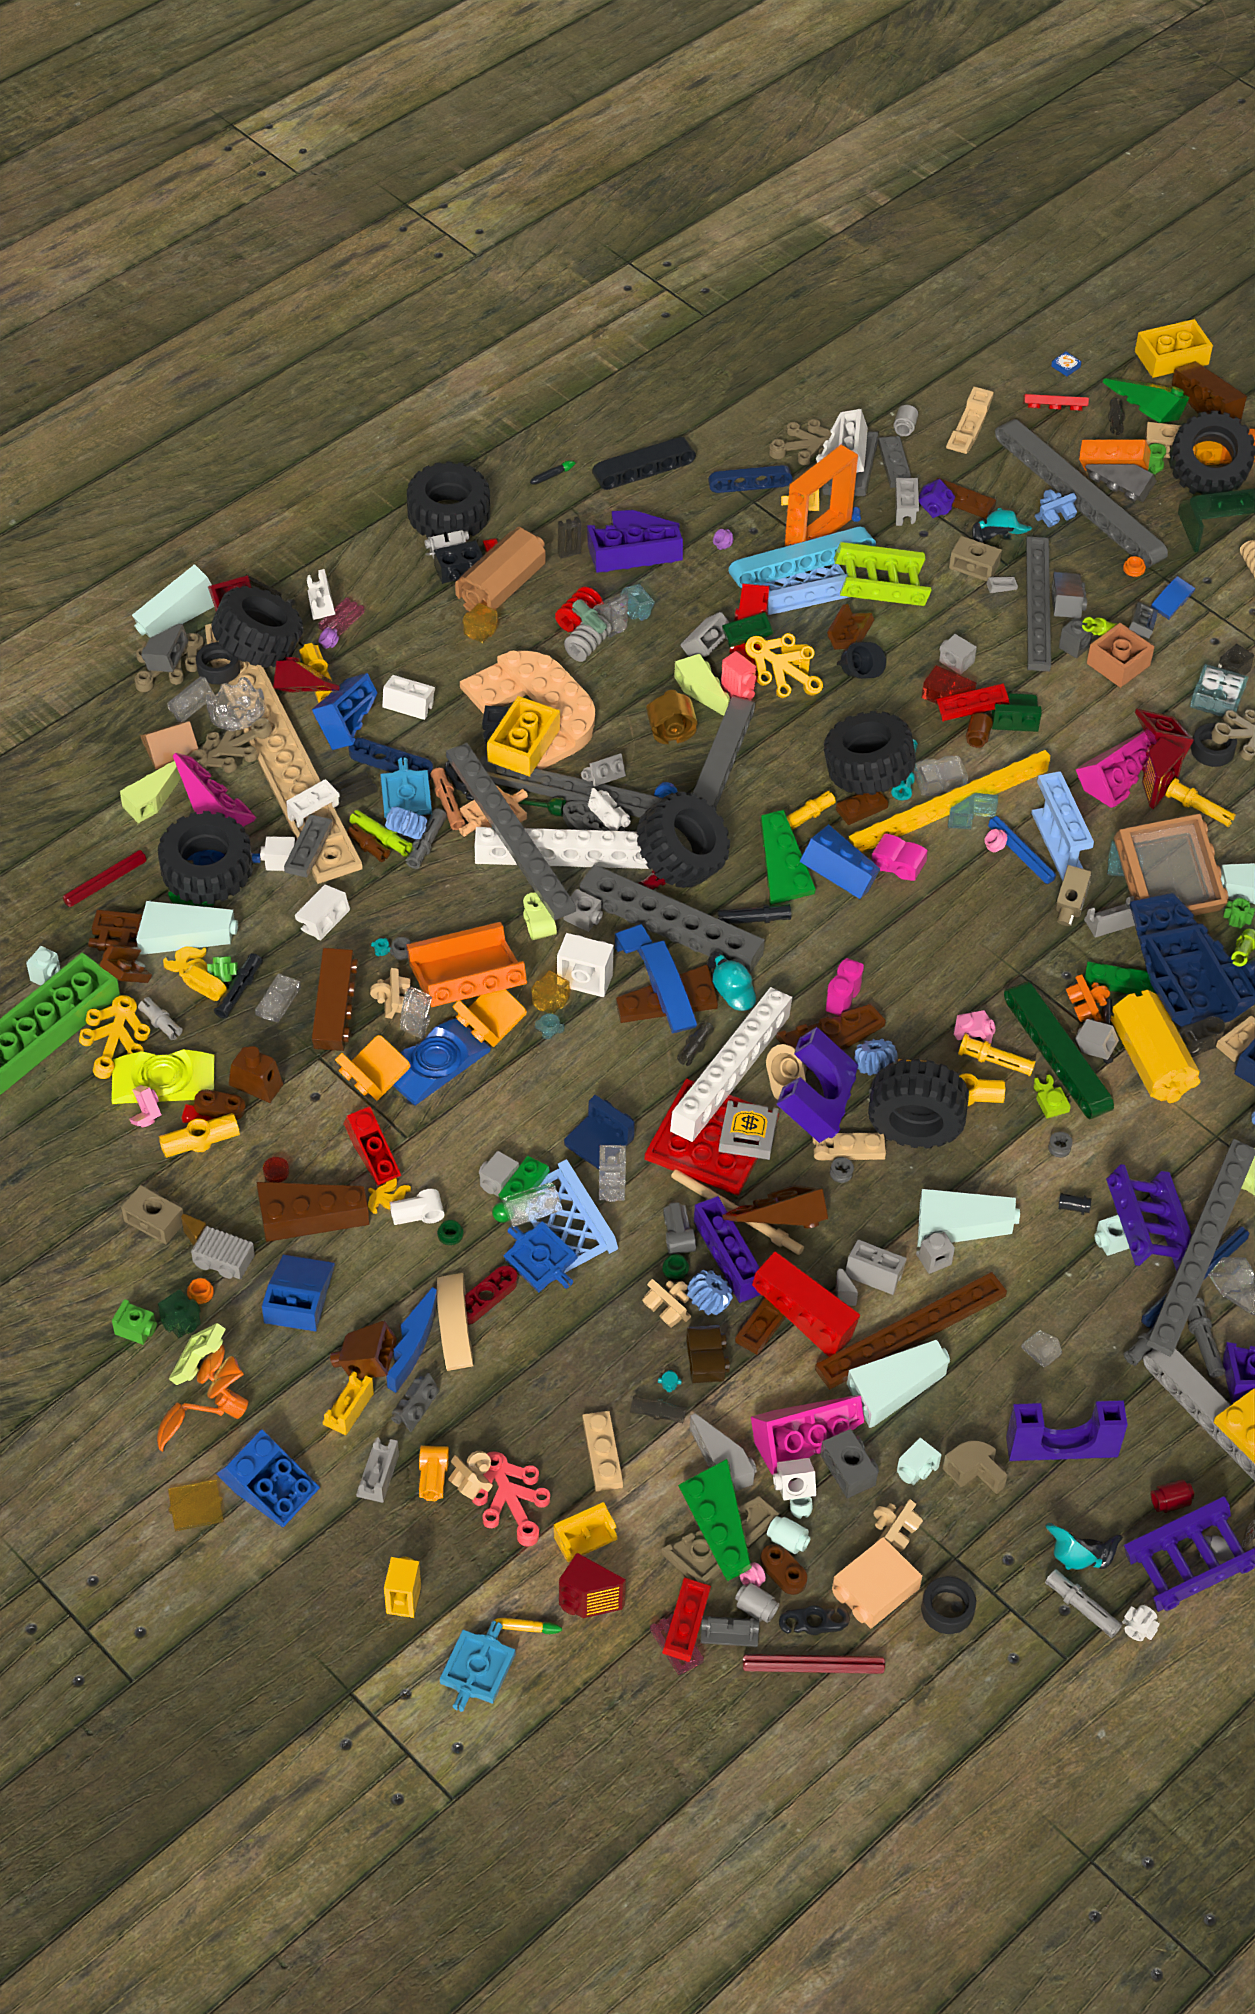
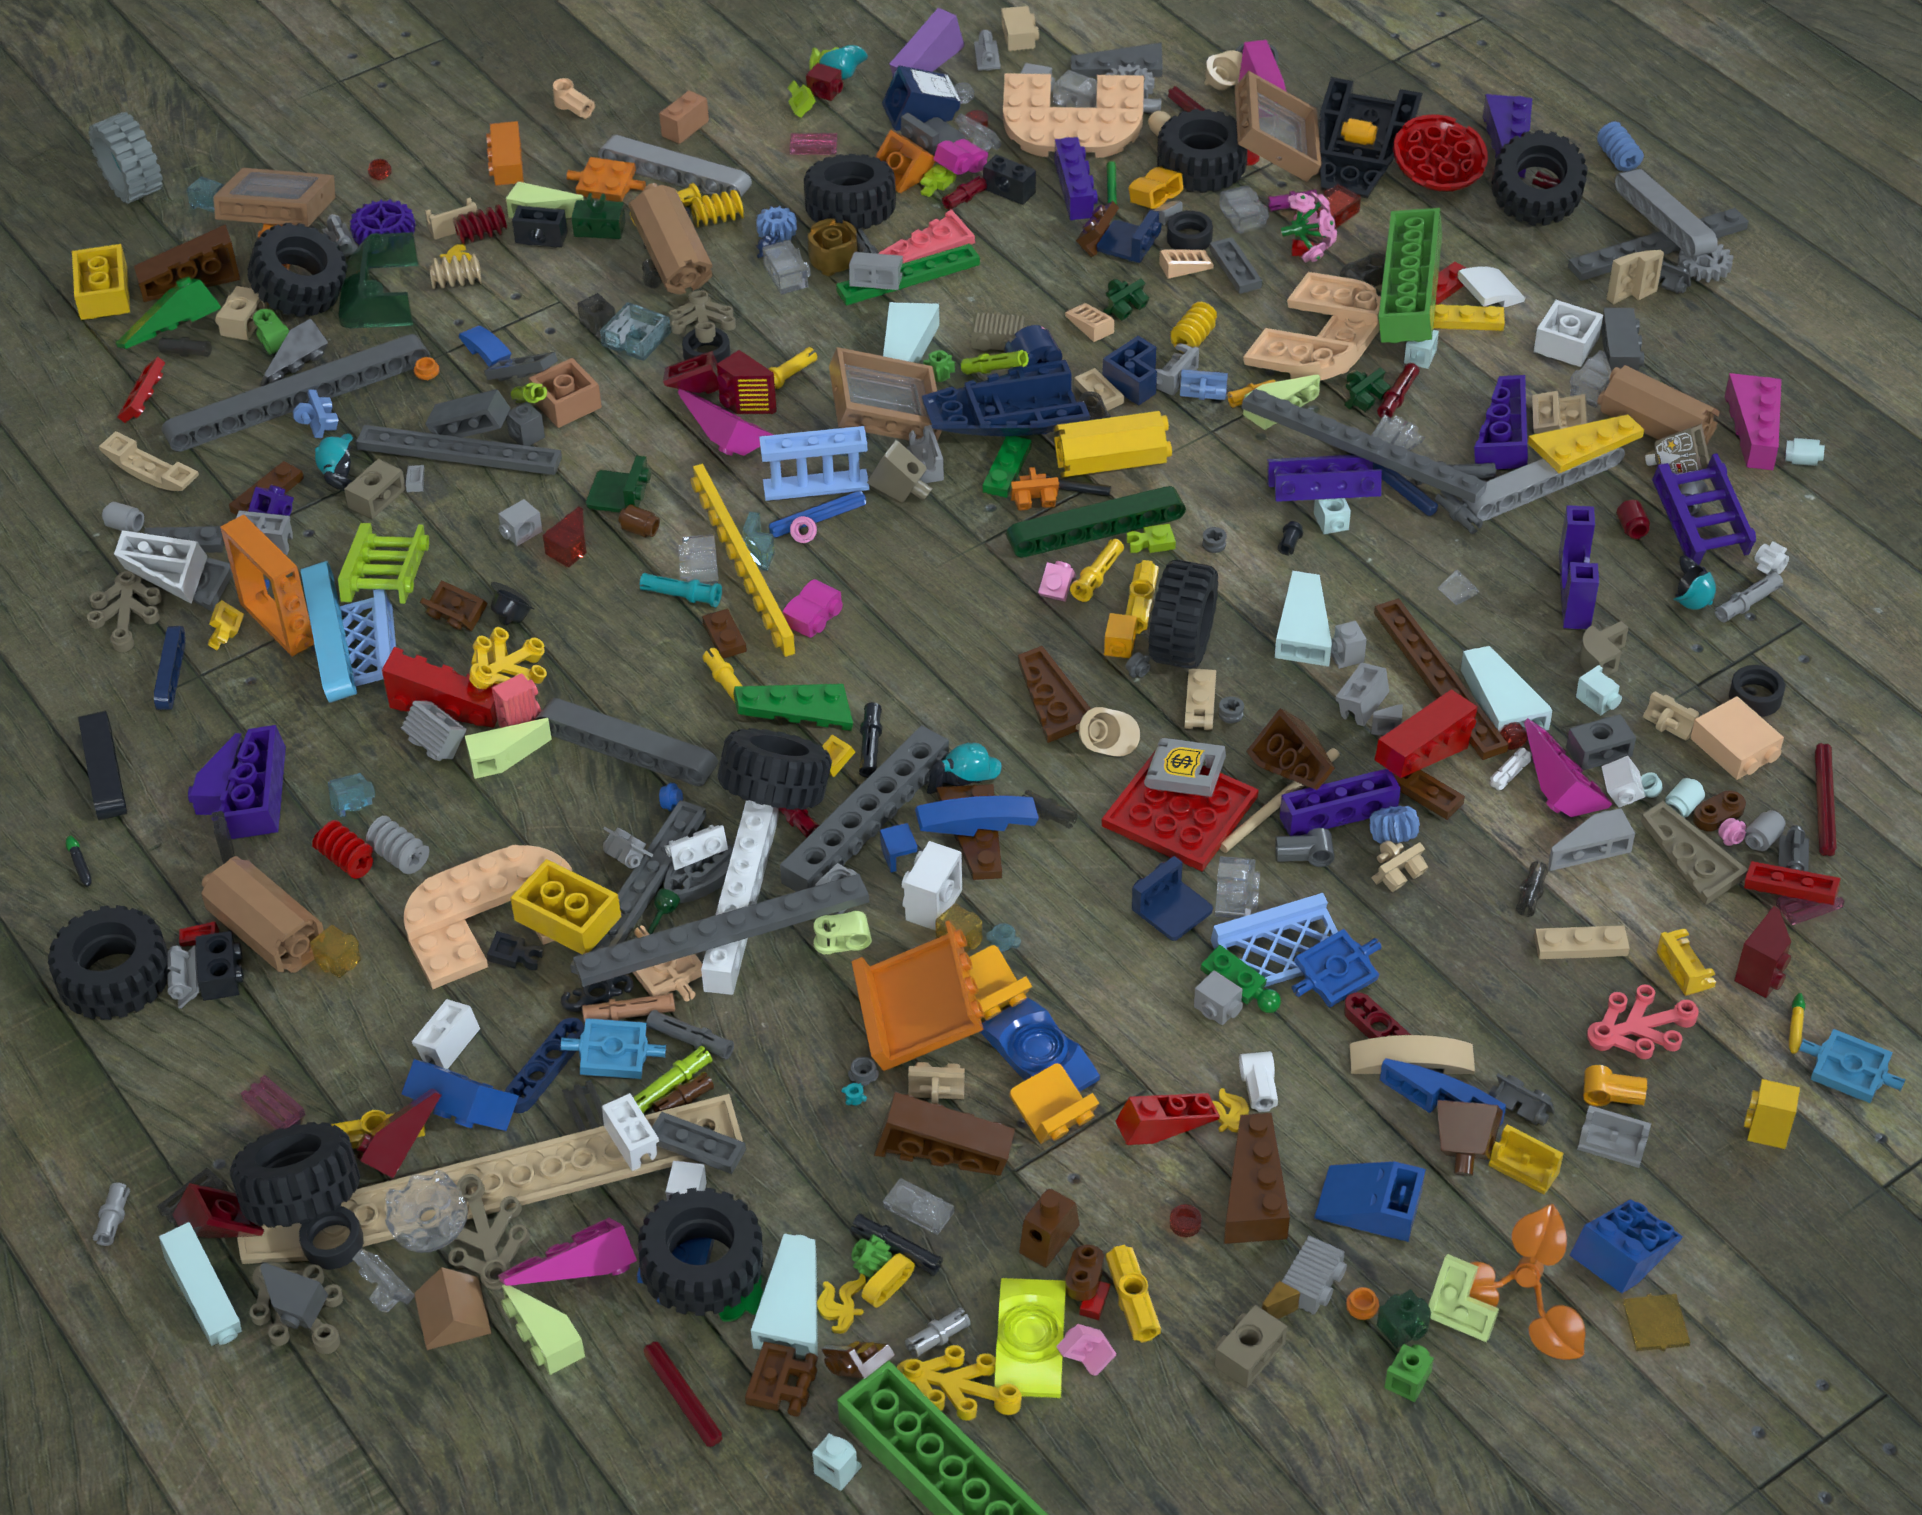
camera: 80 degrees left, 5 degrees down
white hinge [295,885,350,941] -> none
white hinge [307,569,335,620] -> none
medium lavender plate [318,627,339,649] -> none
medium blue gear [385,806,427,839] -> none
clear slope [400,987,432,1039] -> none
dark green plate [437,1220,464,1245] -> none
tan hips [448,1451,493,1500] -> none
clear brick [502,1182,563,1227] -> none
sand green axle [572,599,607,634] -> none
clear slope [593,594,628,637] -> none
pearl gold brick [646,690,698,744] -> none
teal piece [658,1370,682,1392] -> none
dark green plate [662,1255,689,1280] -> none
white brick [670,987,792,1142] -> none
green wing [678,1459,752,1582] -> none
dark brown brick [686,1325,730,1383] -> none
medium lavender plate [713,529,733,550] -> none
dark green plate [722,612,773,648] -> none
dark purple arch [776,1027,858,1143] -> none
black piece [779,1606,850,1635] -> none
wedge [800,824,880,899] -> none
black tyre [824,711,916,795] -> none
dark pink brick [826,958,864,1016] -> none
medium blue gear [854,1039,898,1076] -> none
red plate [937,683,1010,721] -> none
tile [1051,352,1081,376] -> none
light grey brick [1076,1019,1119,1060] -> none
orange brick [1079,440,1151,471] -> none
none -> light grey pin [93,1183,130,1246]
none -> yellow bracket [822,735,855,777]
none -> white axle [1490,748,1532,790]
none -> clear red bush [1500,722,1528,750]

